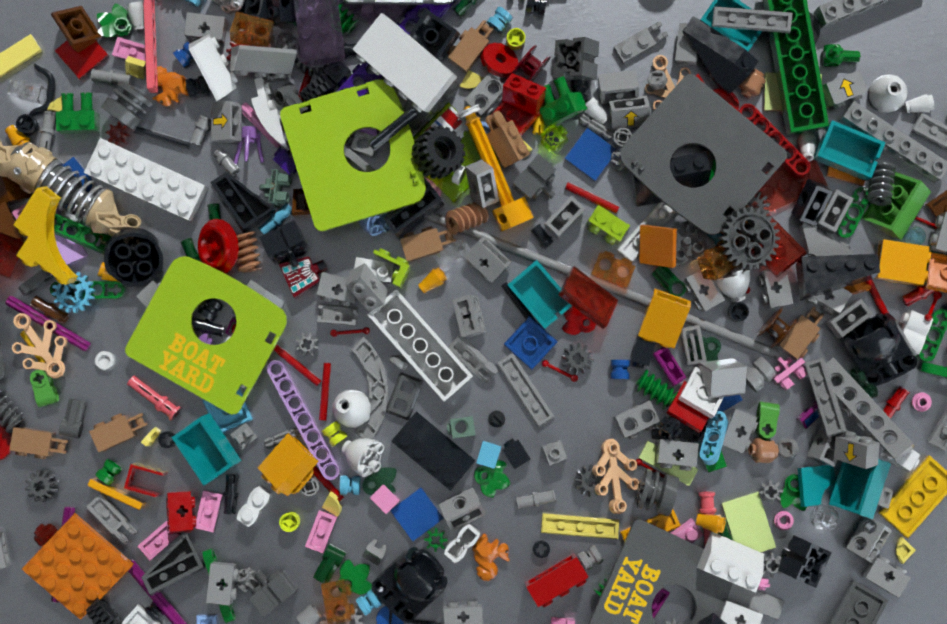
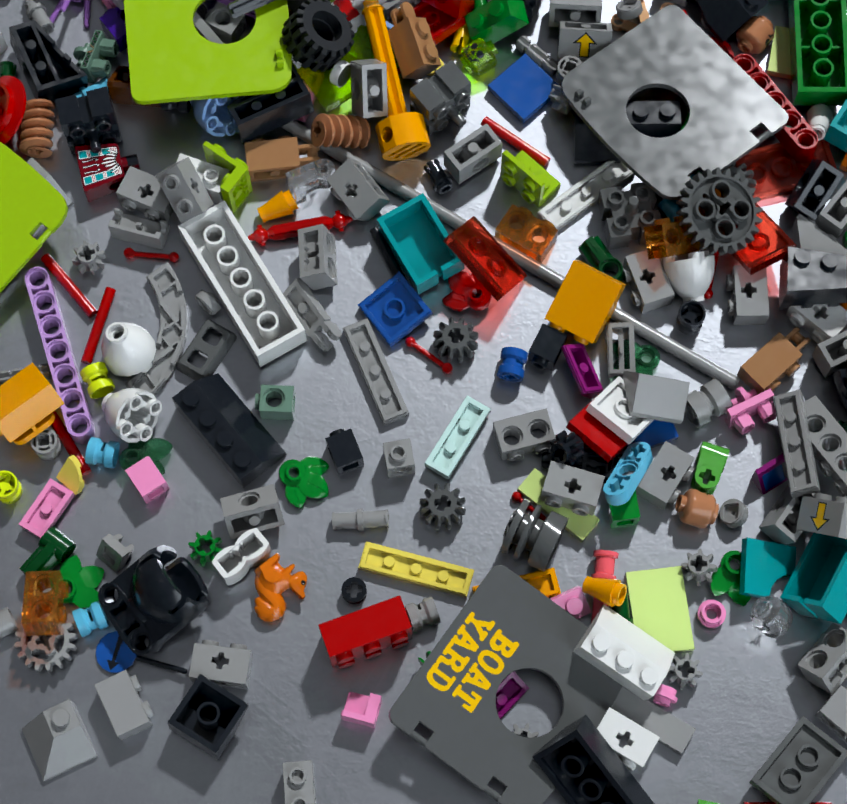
camera: 10 degrees right, 15 degrees down
blue tile [390,488,444,541] -> none
medium azure panel [476,441,501,468] -> none
black piece [488,410,505,428] -> none
white cone [584,97,610,124] -> none
light nougat plant [592,439,639,514] -> none
green piece [635,369,678,410] -> none
orange tile [639,224,677,268] -> none
reddish brown piece [756,307,797,348] -> none
black brick [778,535,832,588] -> none
none -> red wheel [248,210,353,247]
none -> light aqua plate [425,395,491,480]

